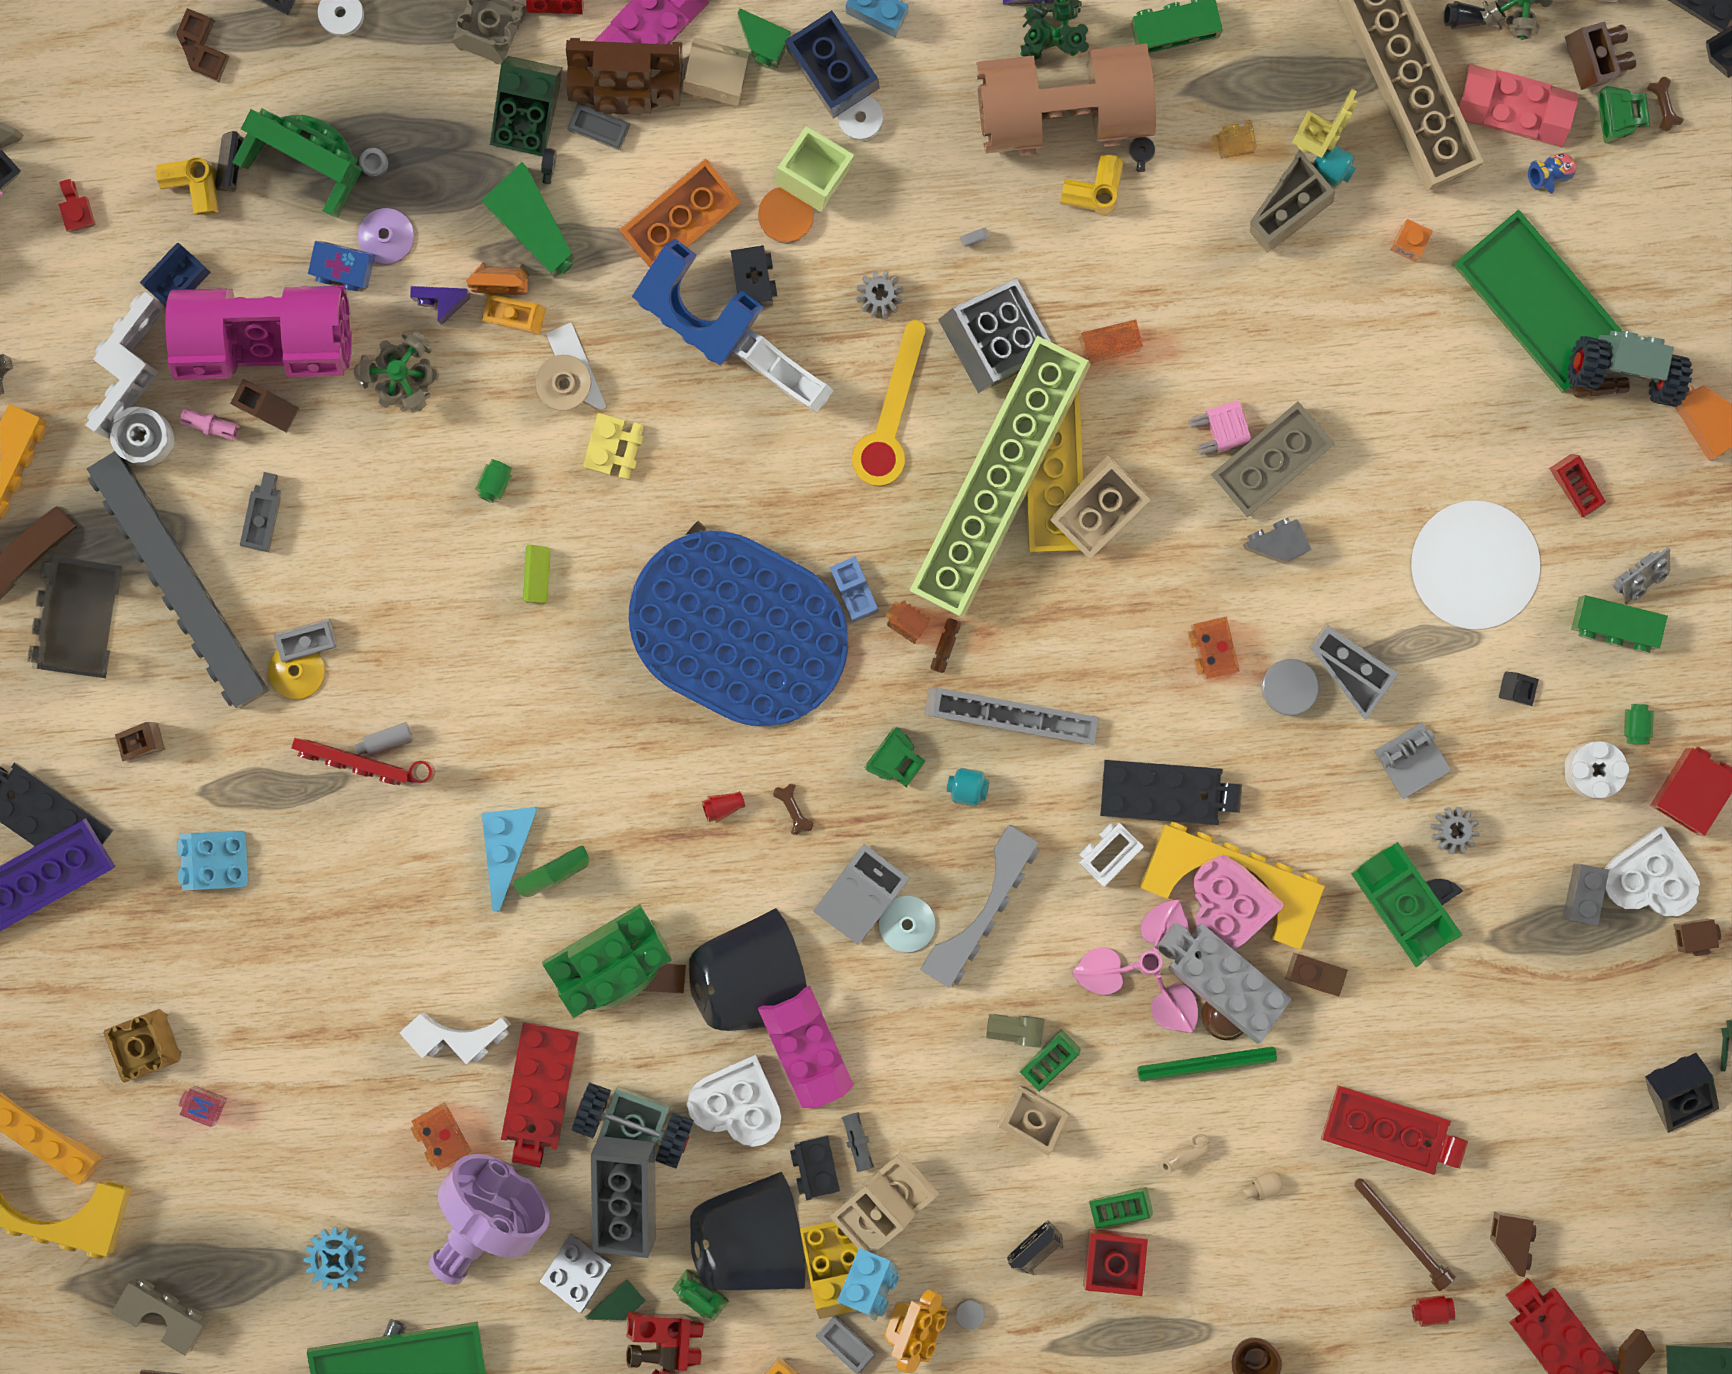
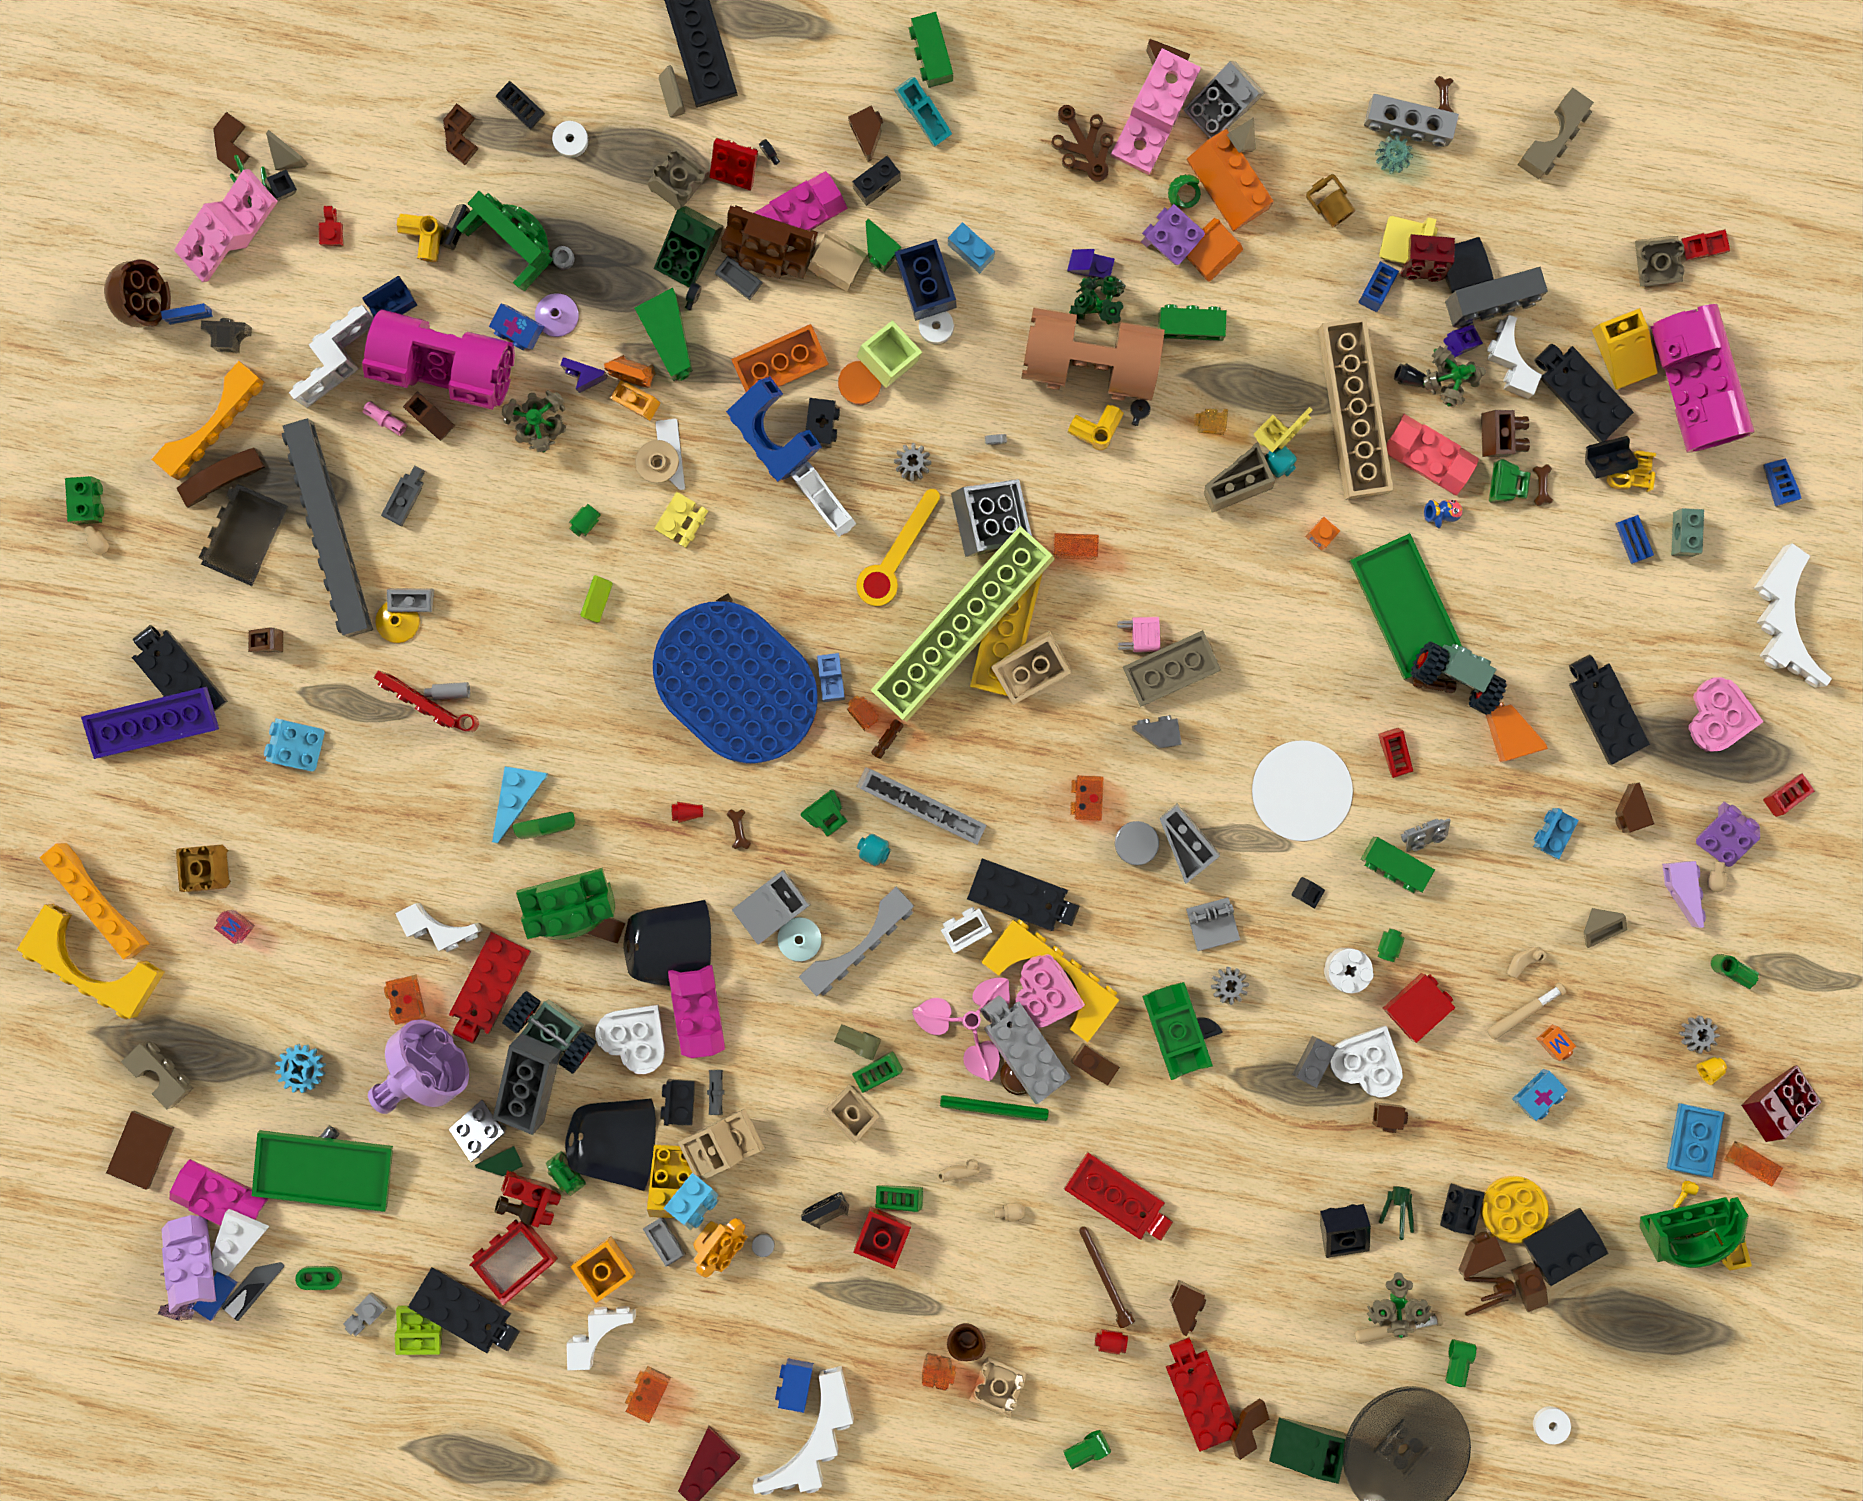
camera: 15 degrees right, 0 degrees up
white brick [110,407,174,466] -> none

